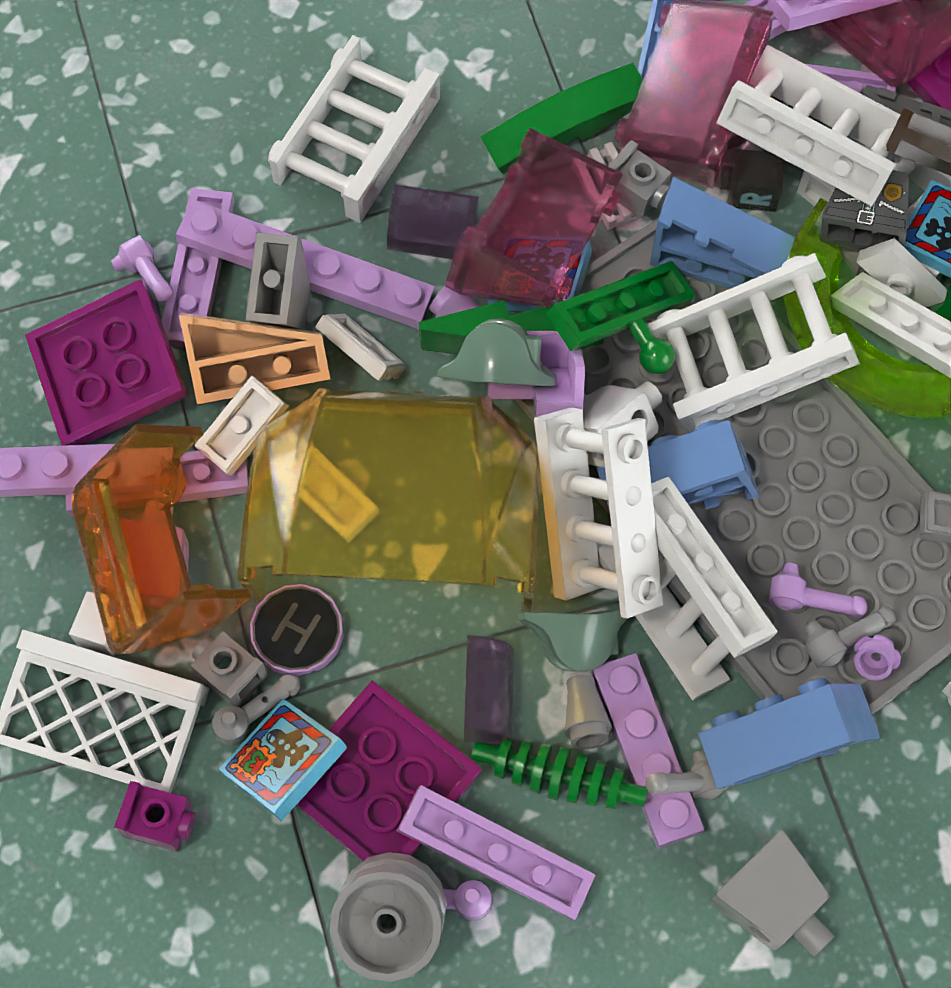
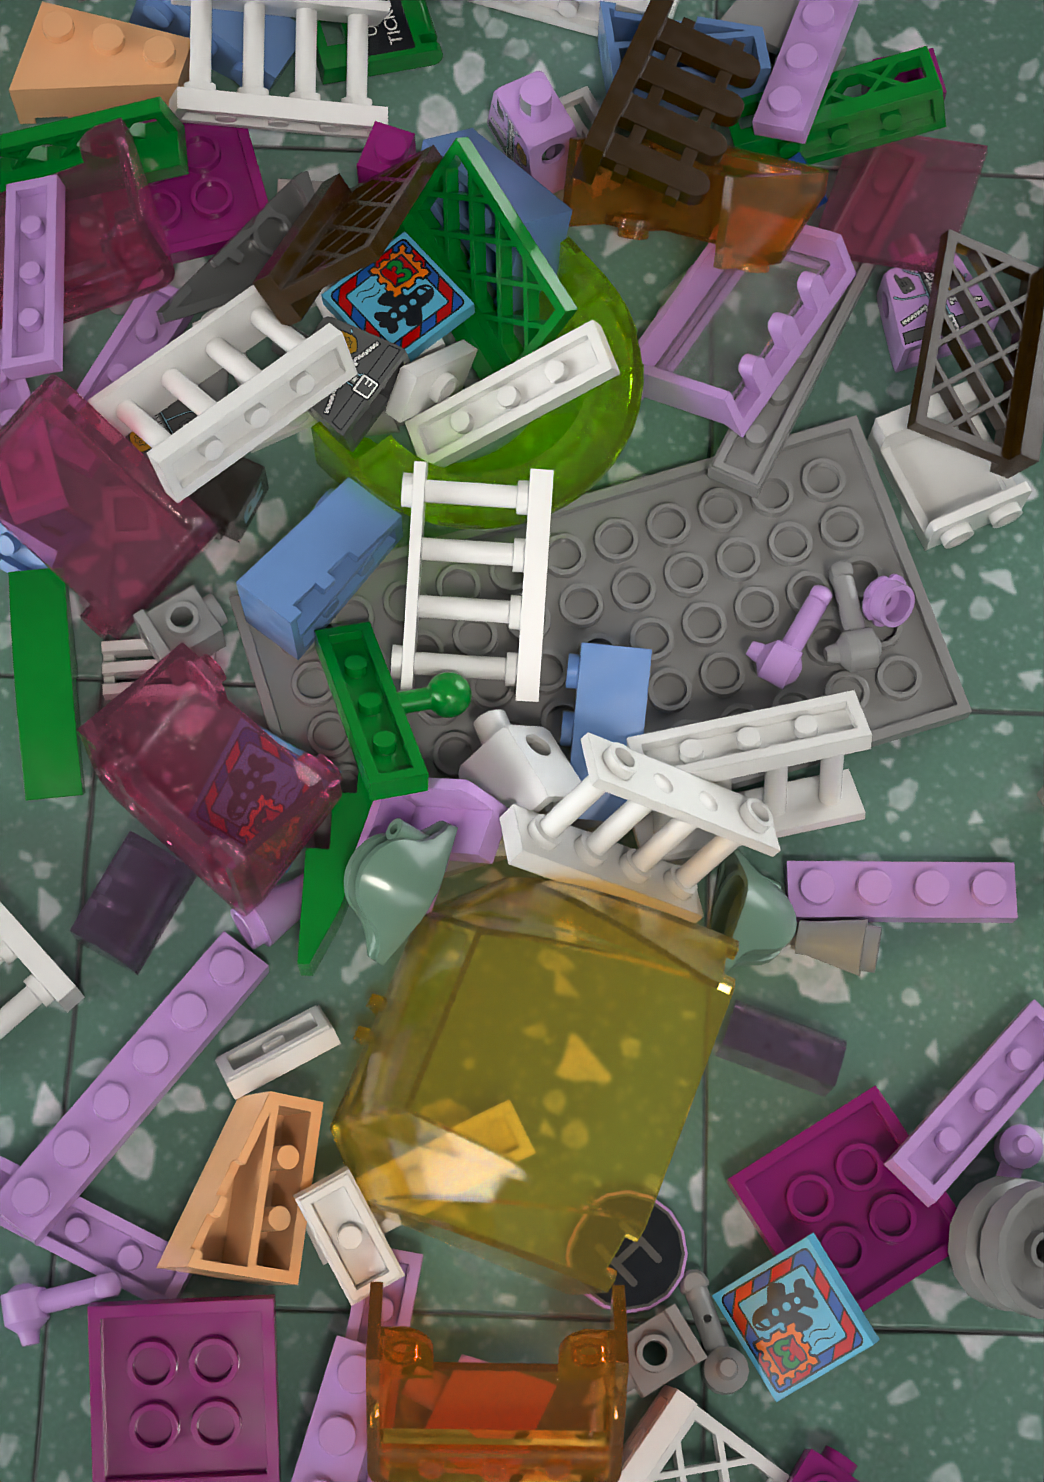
camera: 75 degrees left, 5 degrees up
light grey slope [245,232,310,330] -> none
green piece [471,738,648,809] -> none
light grey piece [646,750,728,800] -> none
medium blue wedge [698,678,881,789] -> none

